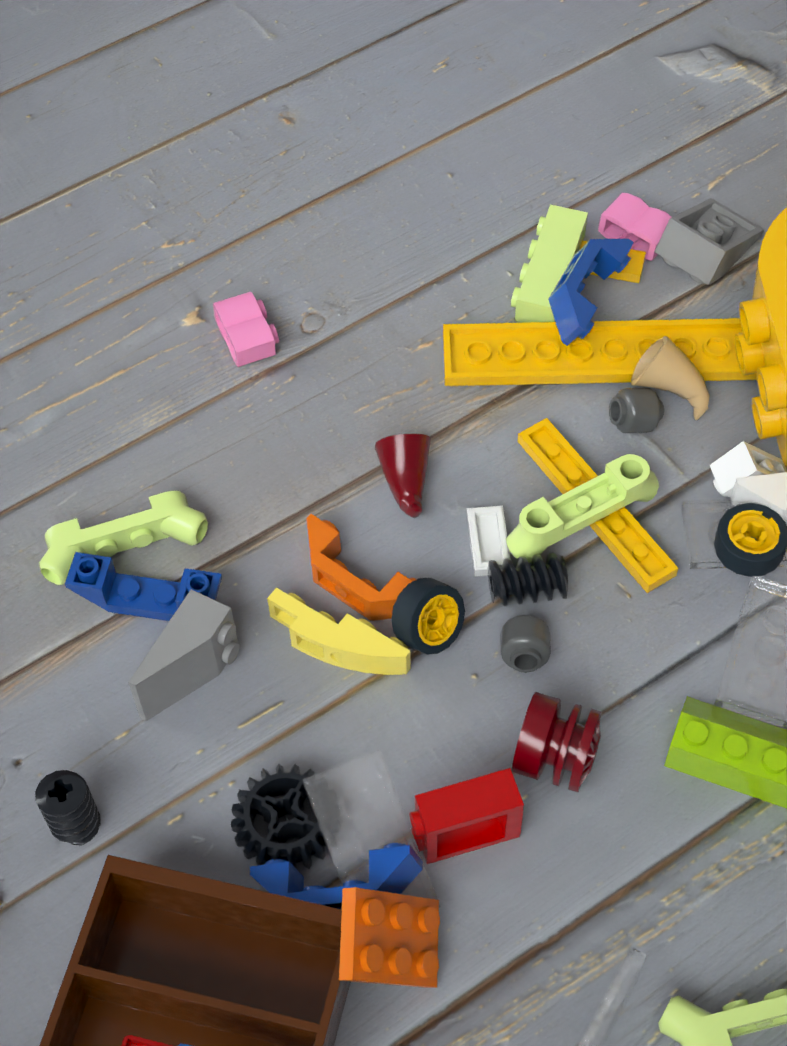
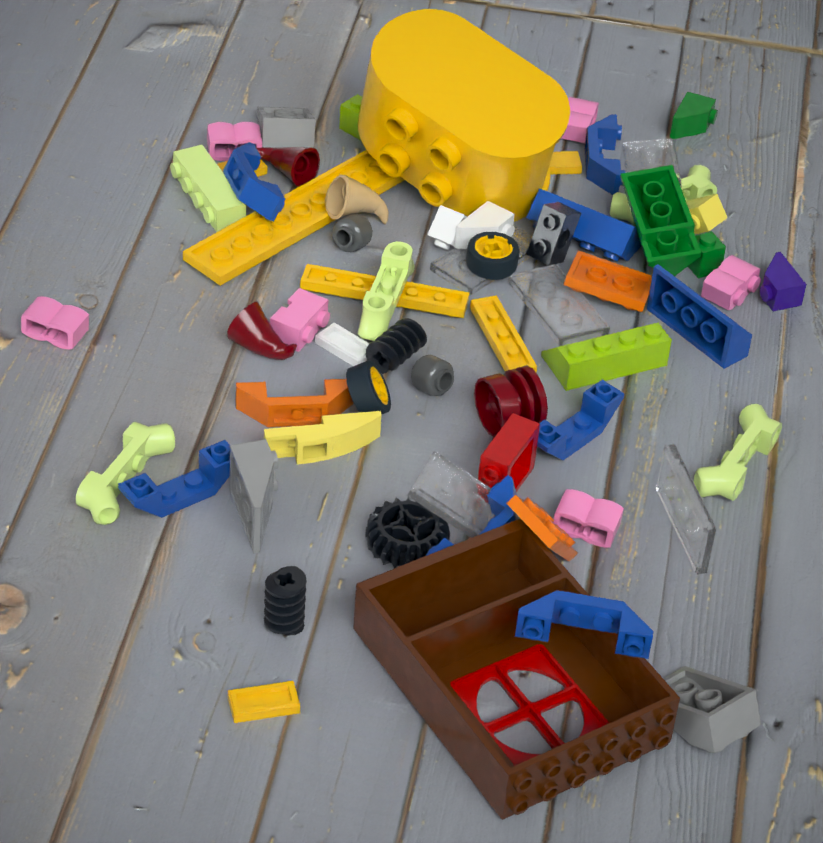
camera: 50 degrees left, 15 degrees down
none -> dark red hat [256,147,320,187]
none -> bright pink brick [270,288,330,352]
none -> yellow plate [470,295,537,372]
none -> blue slope [537,379,625,461]
none -> bright pink brick [553,489,624,548]

